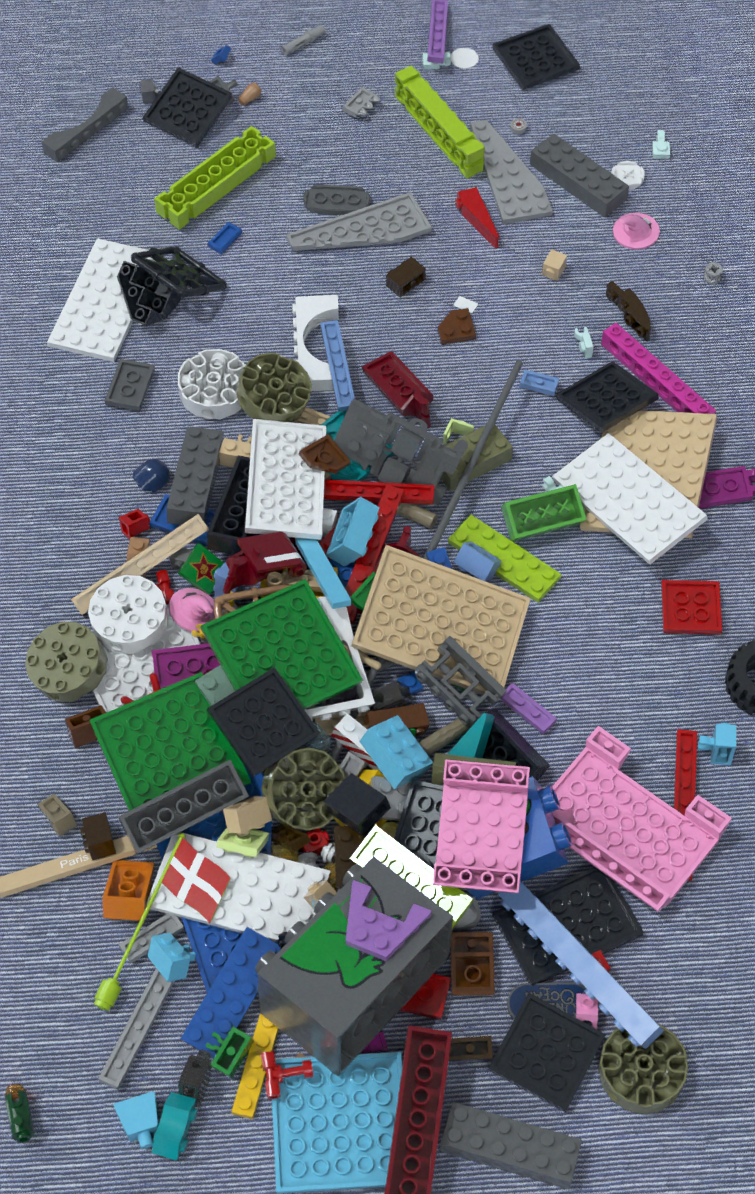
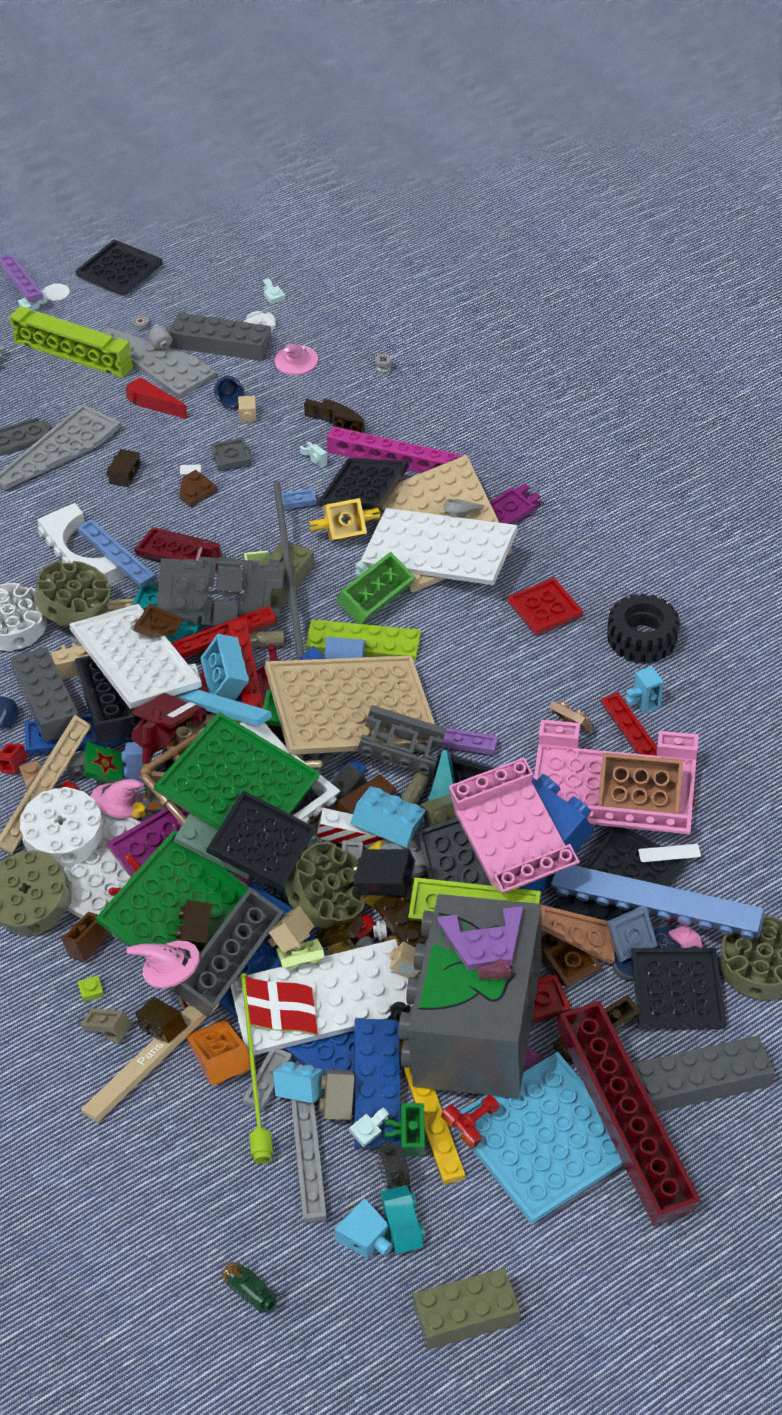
camera: 30 degrees left, 10 degrees down
none -> lime plate [78,975,104,1003]
none -> bright pink piece [126,941,200,989]
none -> light grey head [149,325,173,350]
none -> dark brown brick [175,899,212,951]
none -> dark grey plate [211,437,252,471]
none -> dark blue hair [214,376,245,408]
none -> yellow brick [309,498,380,541]
none -> dark tan brick [319,1069,355,1120]
none -> light aqua plate [349,1107,389,1148]
none -> light grey piece [443,499,484,518]
none -> clear pink cone [477,958,512,980]
none -> nougat wing [541,905,615,964]
none -> medium nougat plate [549,701,594,734]
none -> nougat slope [598,753,683,814]
none -> sand blue tile [607,906,658,962]
none -> white sticker [638,844,701,862]

